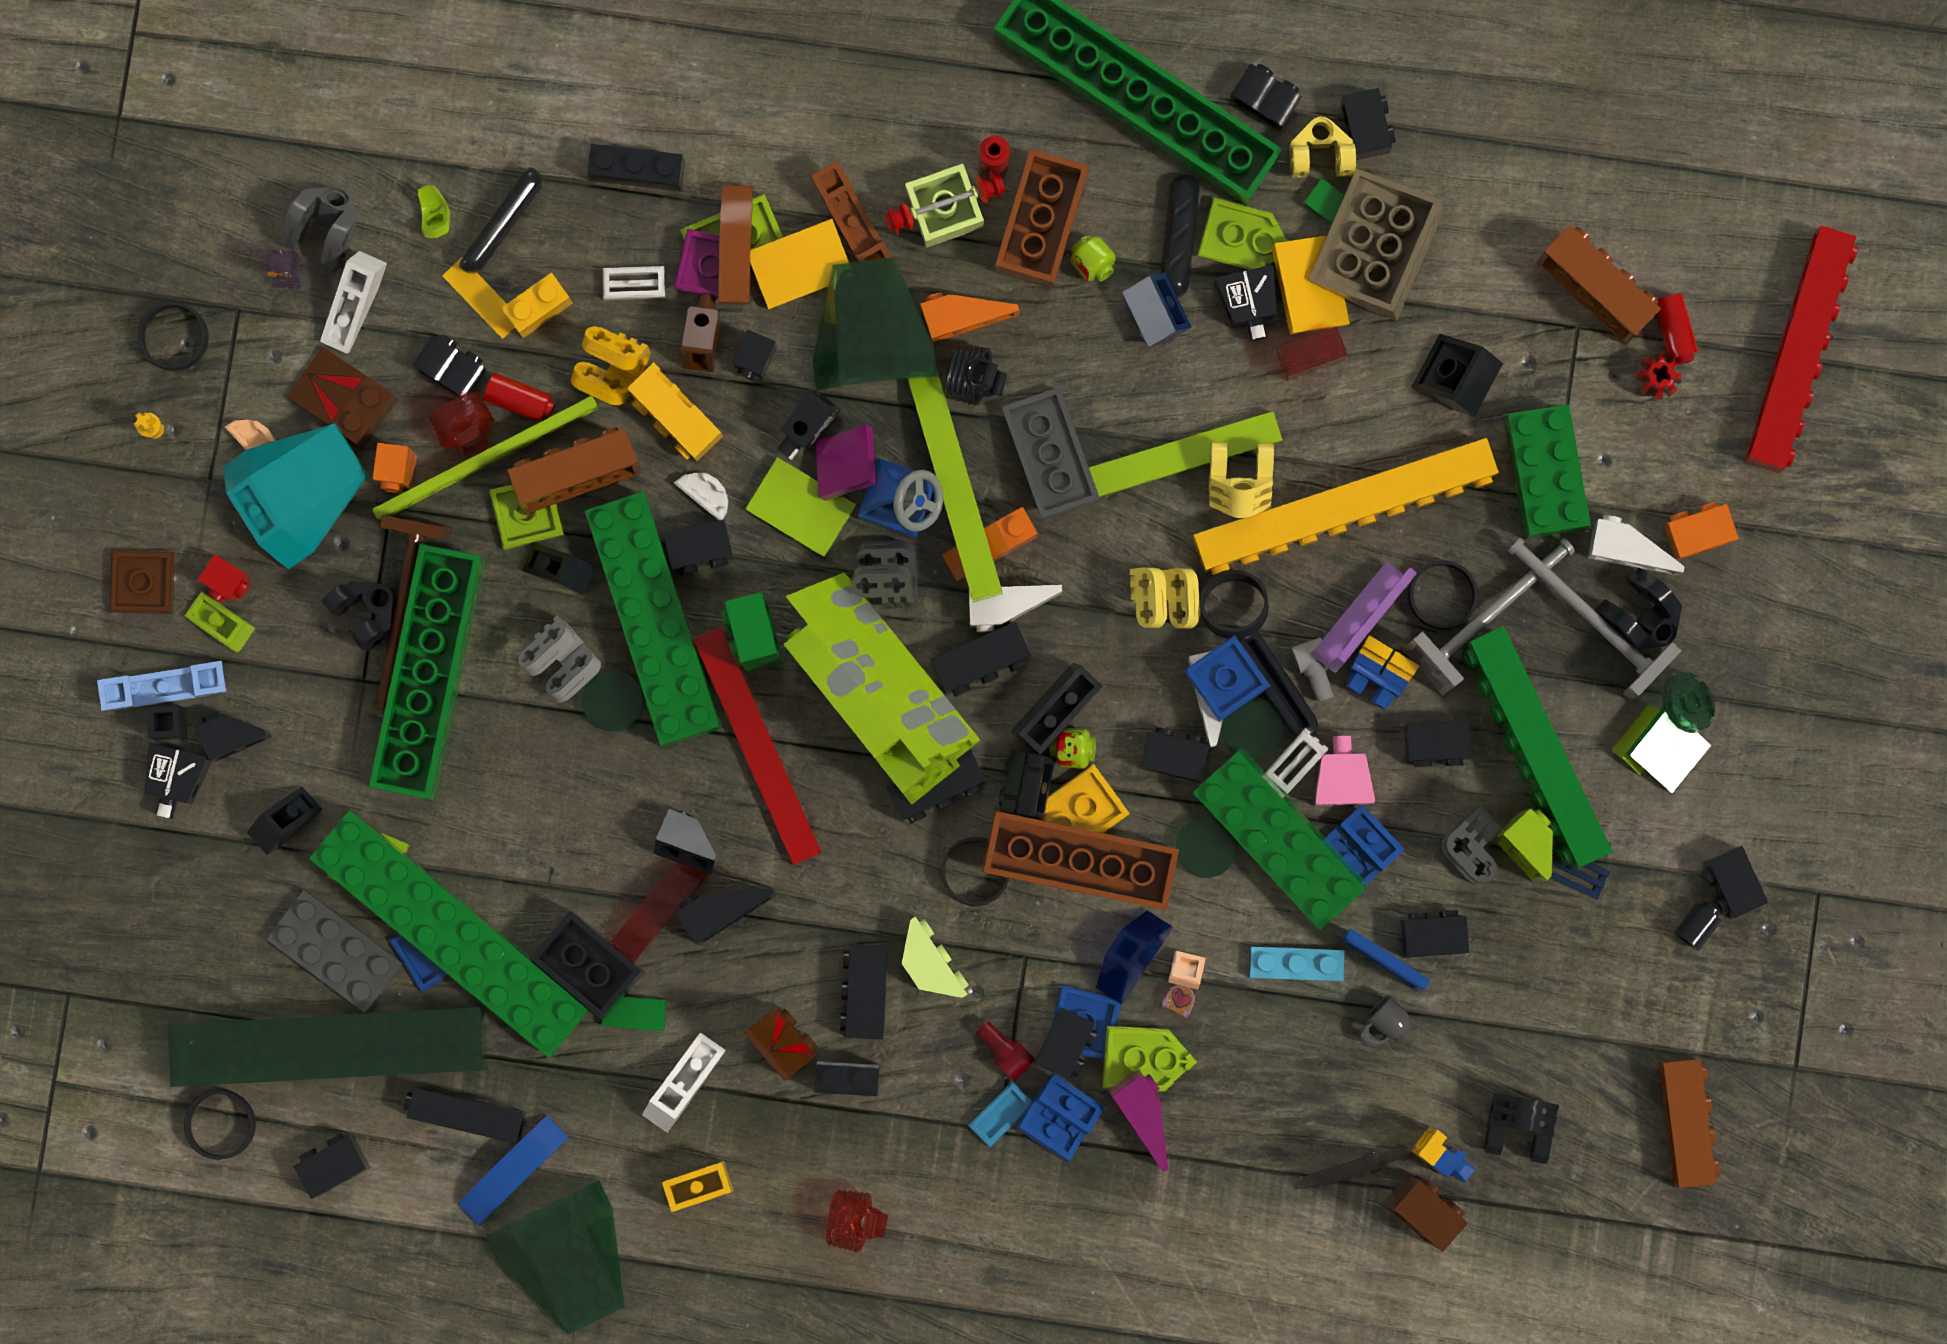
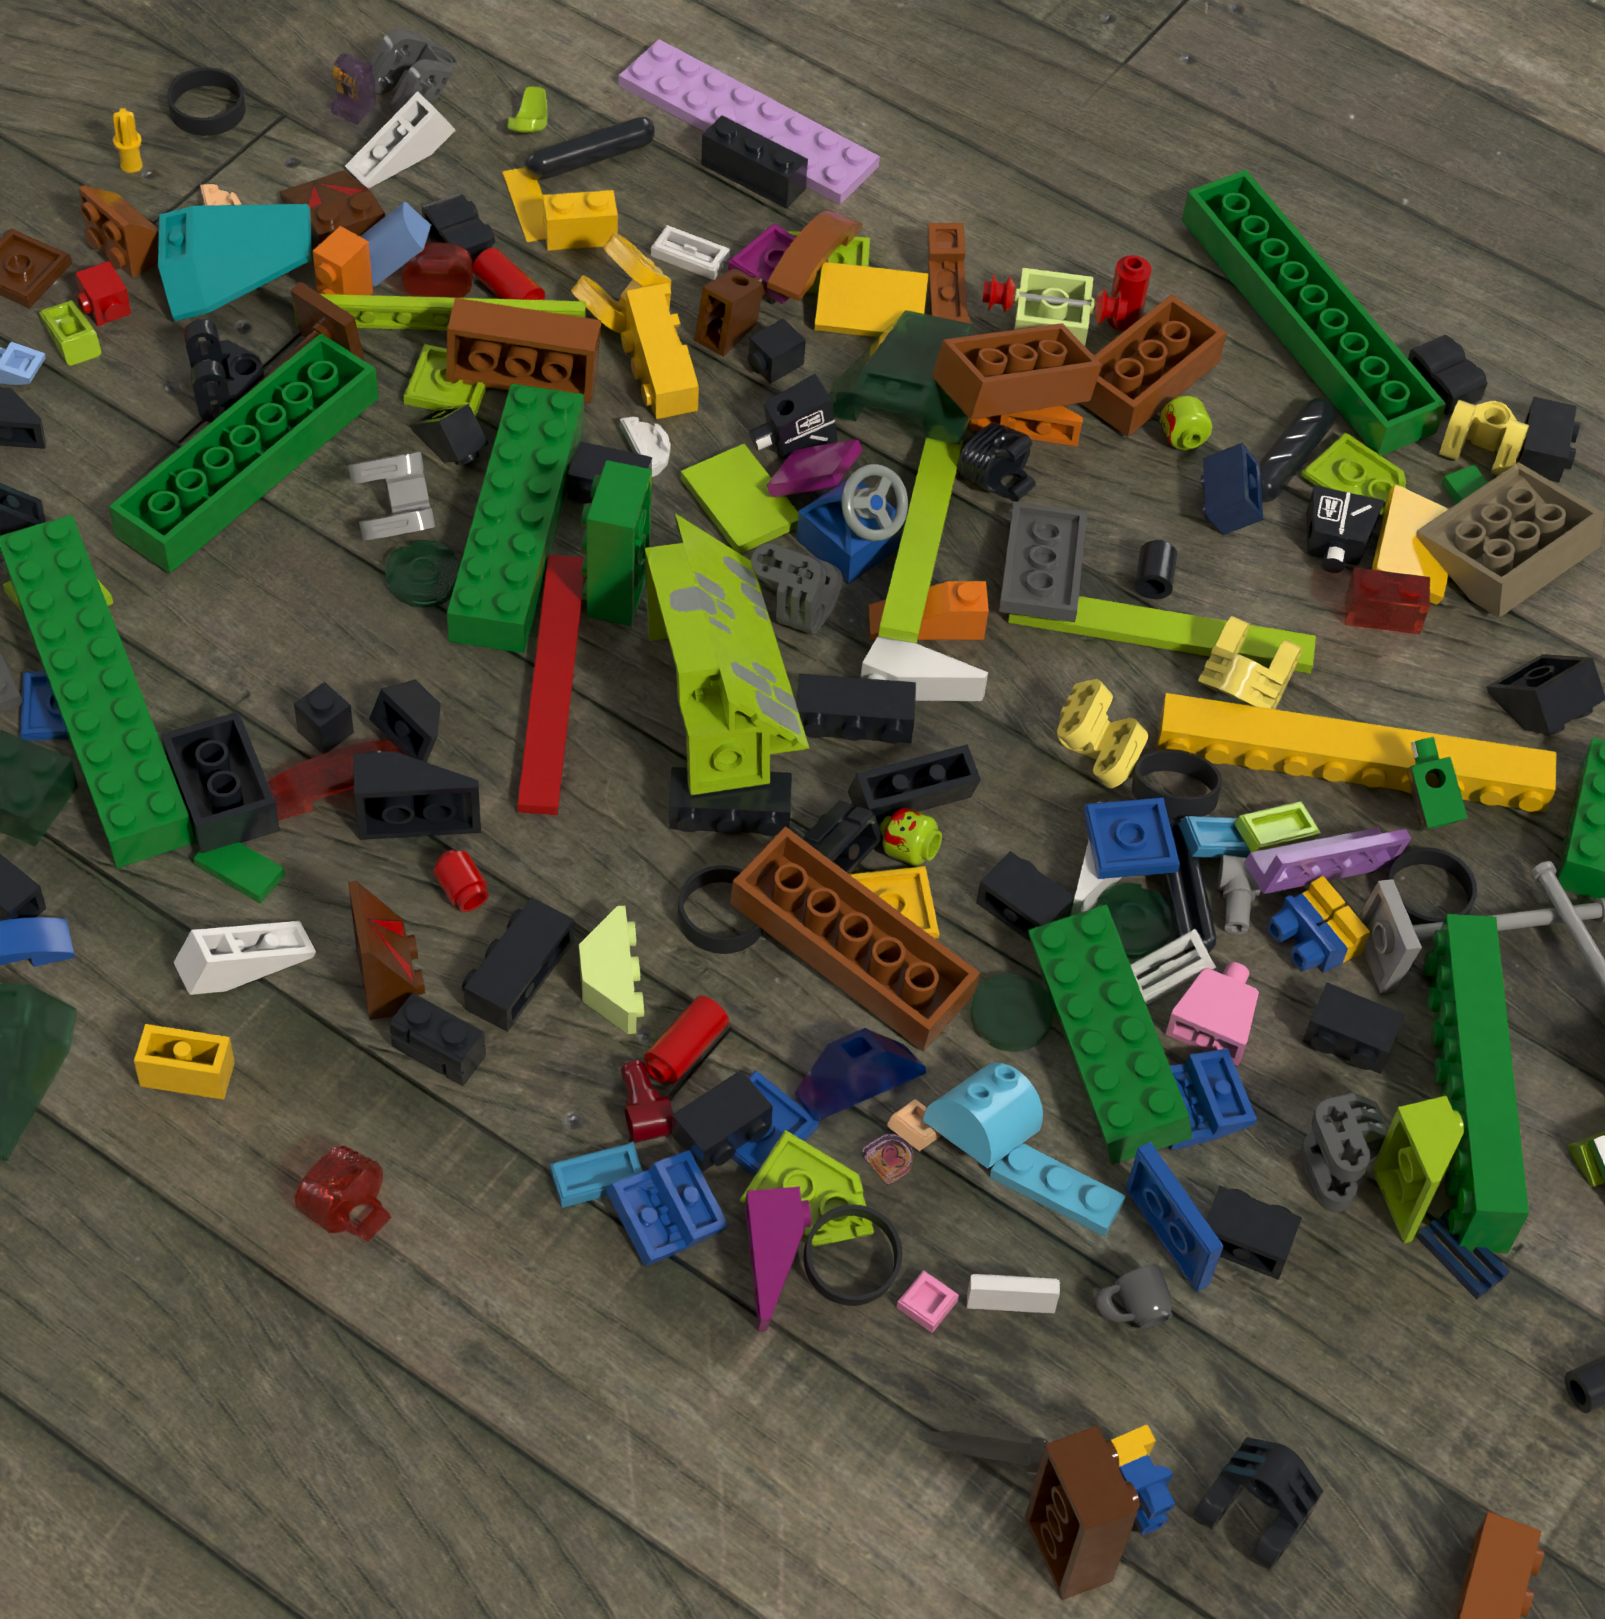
camera: 20 degrees right, 30 degrees down
none -> dark orange slope [79,185,159,278]
none -> black brick [294,682,354,755]
none -> medium blue brick [360,201,431,286]
none -> red brick [433,850,489,912]
none -> lavender plate [619,39,880,205]
none -> red brick [644,995,729,1084]
none -> black tyre [803,1205,903,1306]
none -> bright pink tile [897,1270,959,1333]
none -> medium azure brick [922,1063,1043,1168]
none -> dark orange brick [932,323,1102,419]
none -> white tile [967,1274,1060,1313]
none -> black brick [1135,540,1177,600]
none -> dark azure tile [1178,816,1251,858]
none -> lime tile [1234,801,1321,852]
none -> green torso [1406,737,1468,831]

